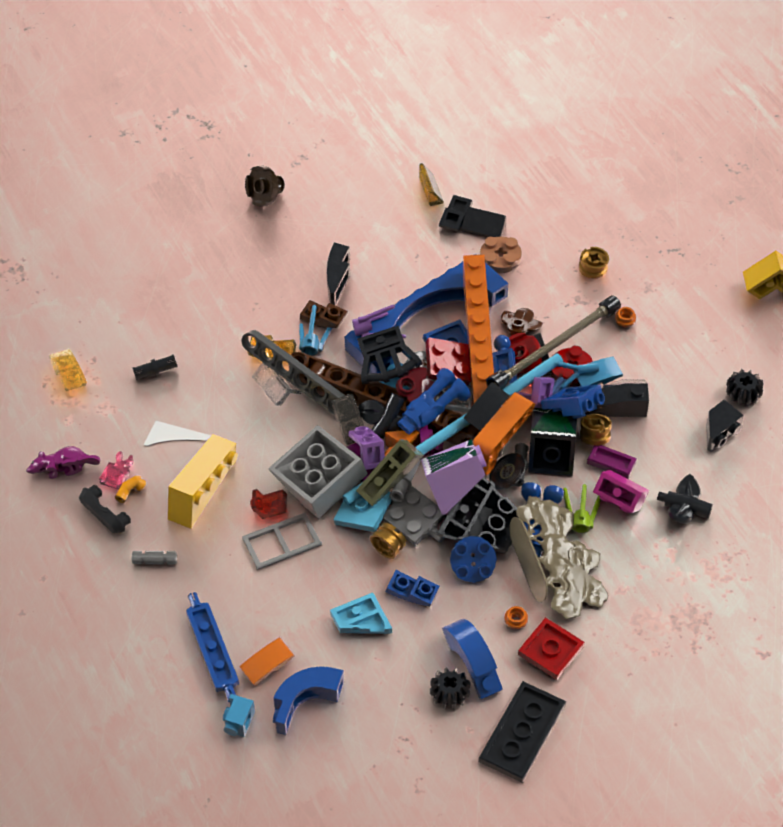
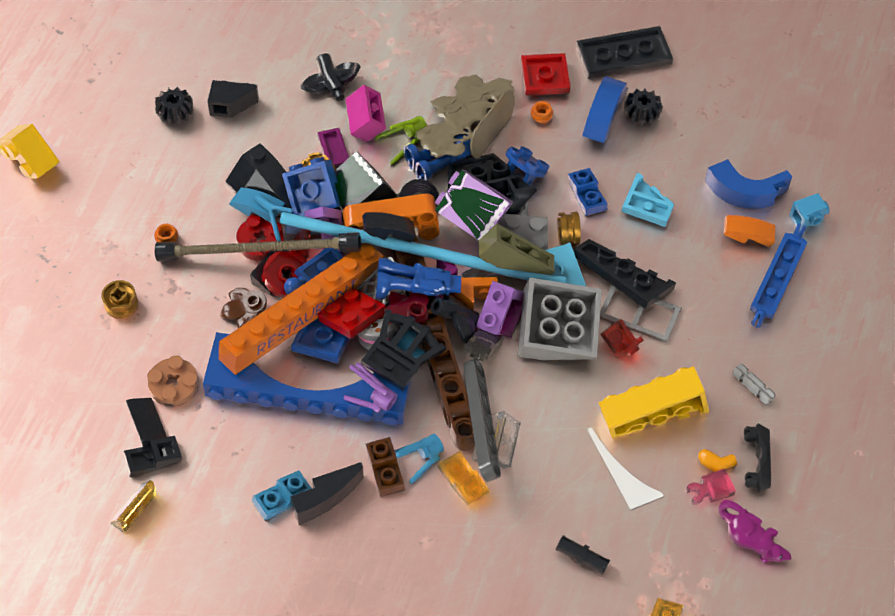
camera: 135 degrees left, 5 degrees up
none -> dark azure slope [252,470,312,521]
none -> black wing [573,239,676,309]

